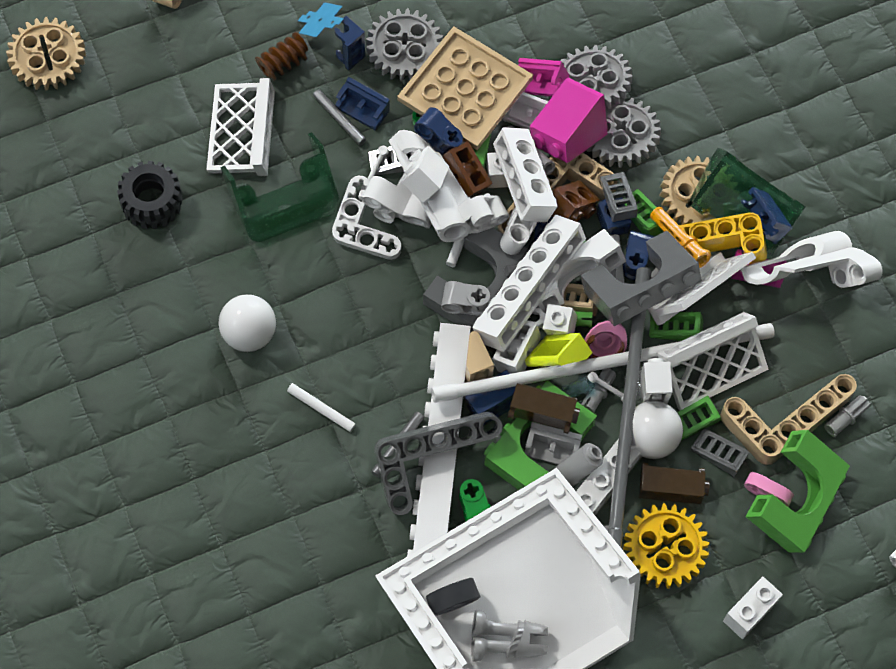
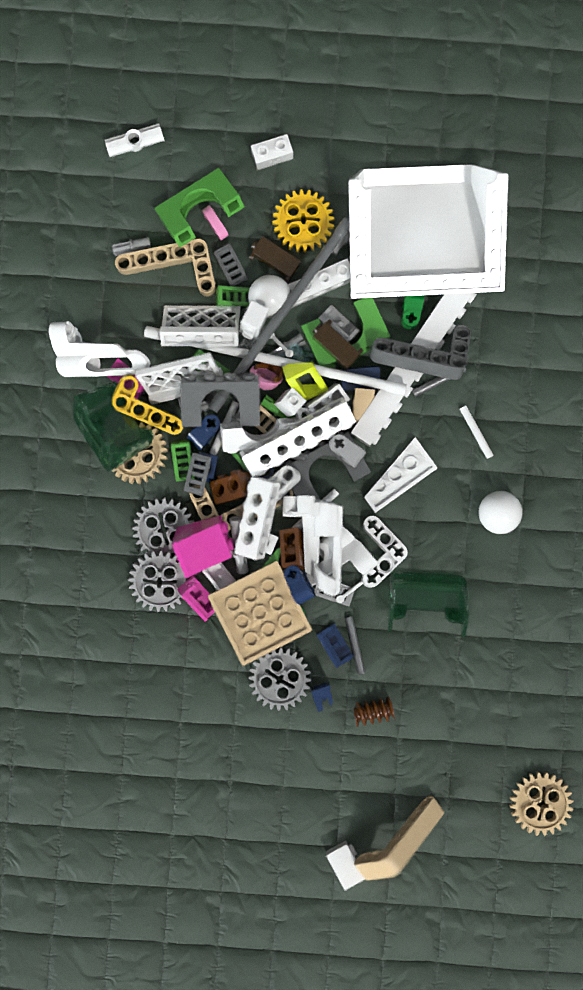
camera: 150 degrees left, 20 degrees up
black tyre [117,161,183,229] -> none
white fence [207,78,275,176] -> none
dark azure piece [298,3,344,37] -> none
white brick [402,146,449,203] -> none
black tyre [426,578,481,616] -> none
light grey piece [471,610,548,662] -> none
light grey brick [553,443,603,487] -> none
light orange pin [650,207,711,268] -> none
dark blue hinge [741,187,793,245] -> none
none -> white wing [364,437,437,513]

